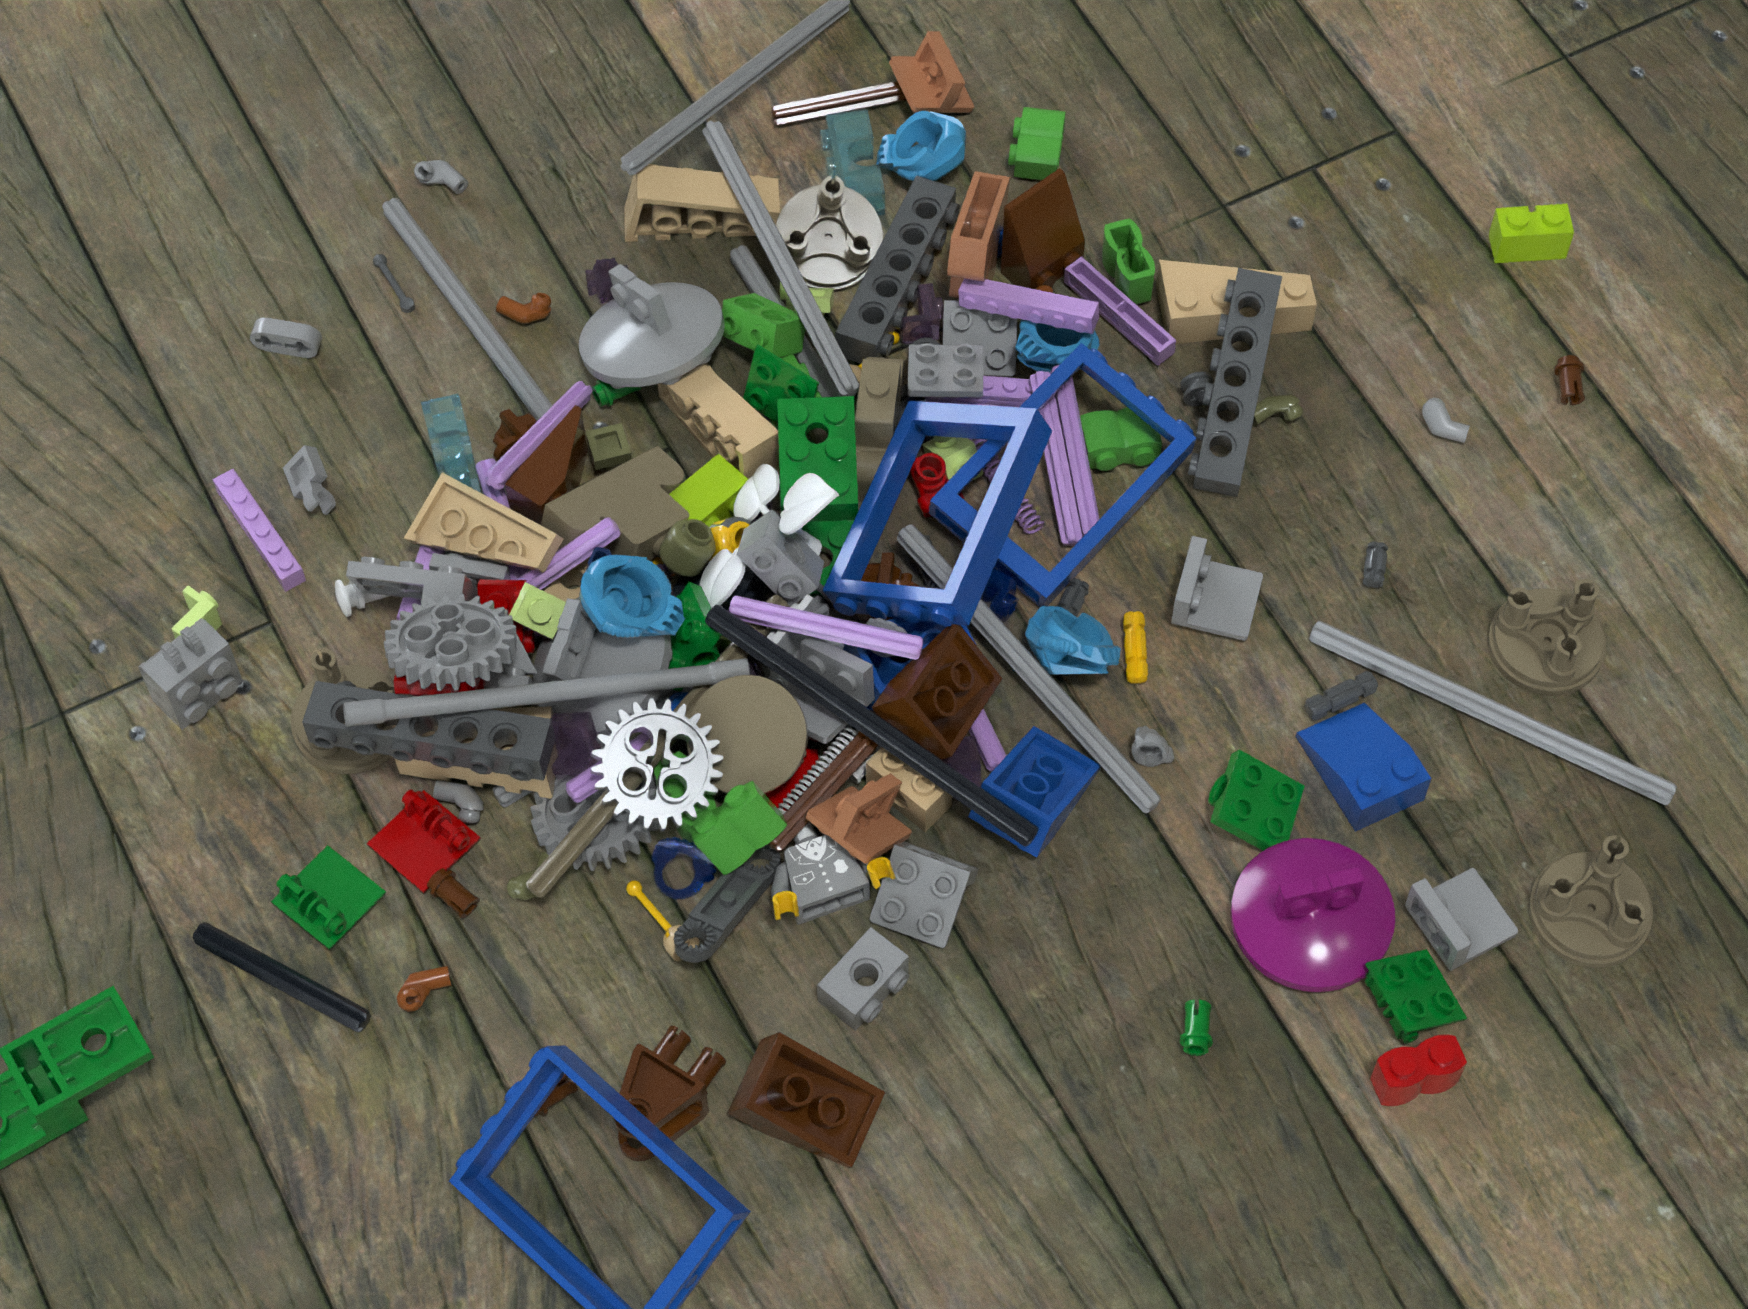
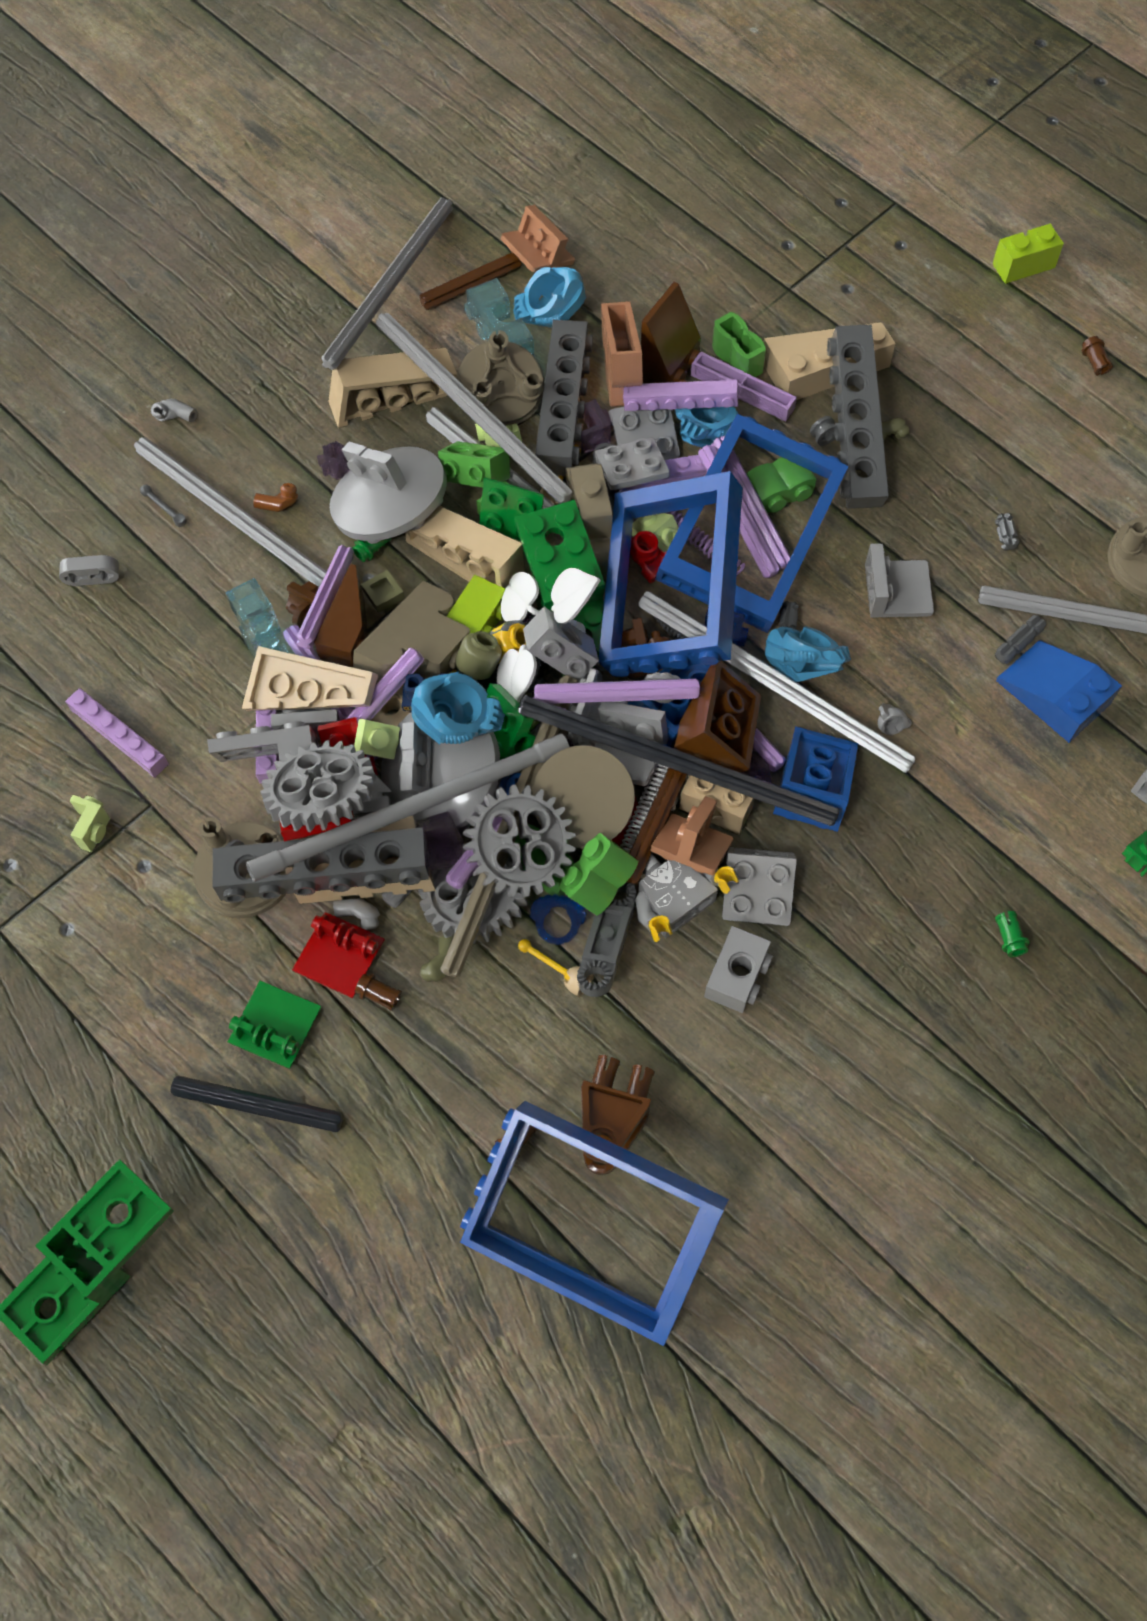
camera: 15 degrees left, 5 degrees up
light grey hinge [138,618,243,730] -> none
light grey plate [283,445,336,515] -> none
white pin [335,580,389,617] -> none
dark orange arm [397,966,452,1012] -> none
reddish brown slope [727,1032,885,1168] -> none
bright green brick [1008,107,1066,180] -> none
yellow axle [1123,611,1148,684] -> none
green plate [1208,749,1305,851] -> none
magenta bracket [1230,838,1395,992] -> none
light grey arm [1422,398,1470,444] -> none

